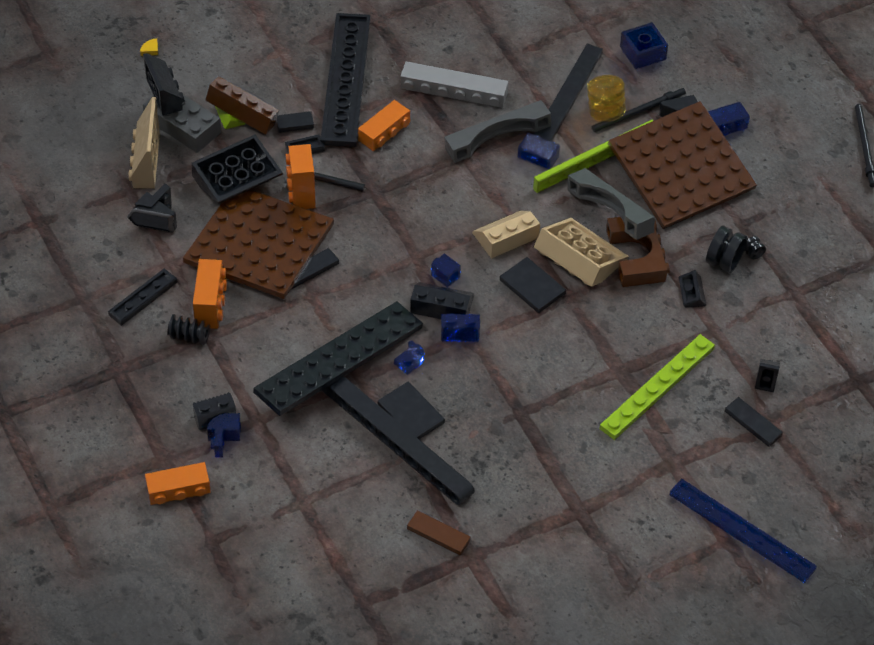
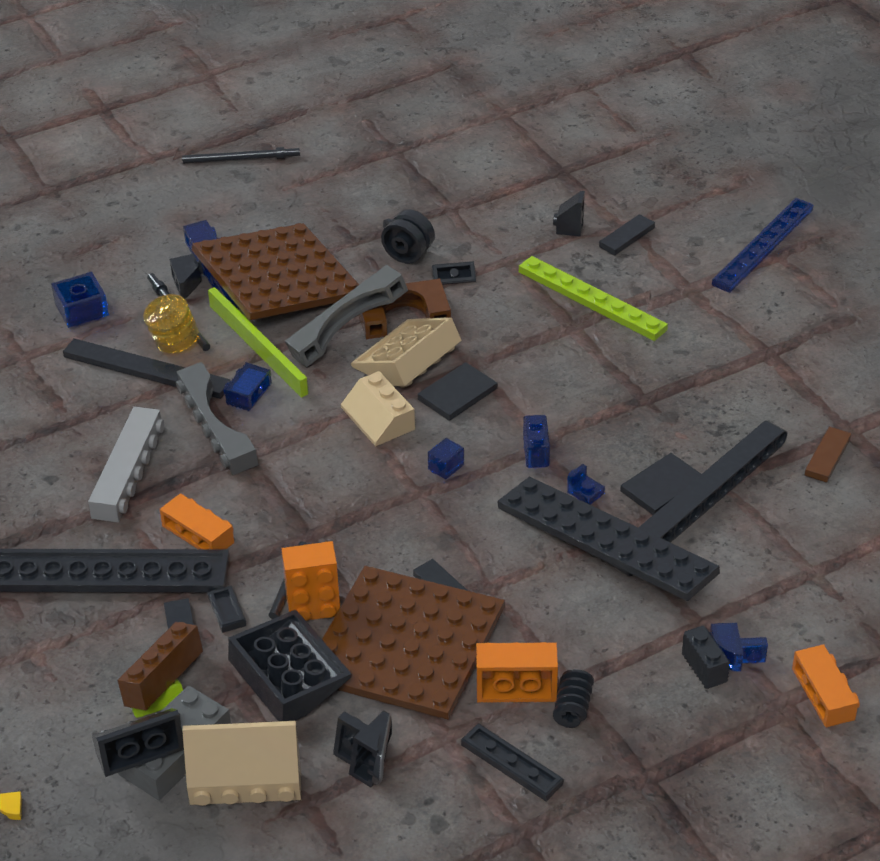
camera: 90 degrees left, 10 degrees down
black slope [410,282,474,324] -> none

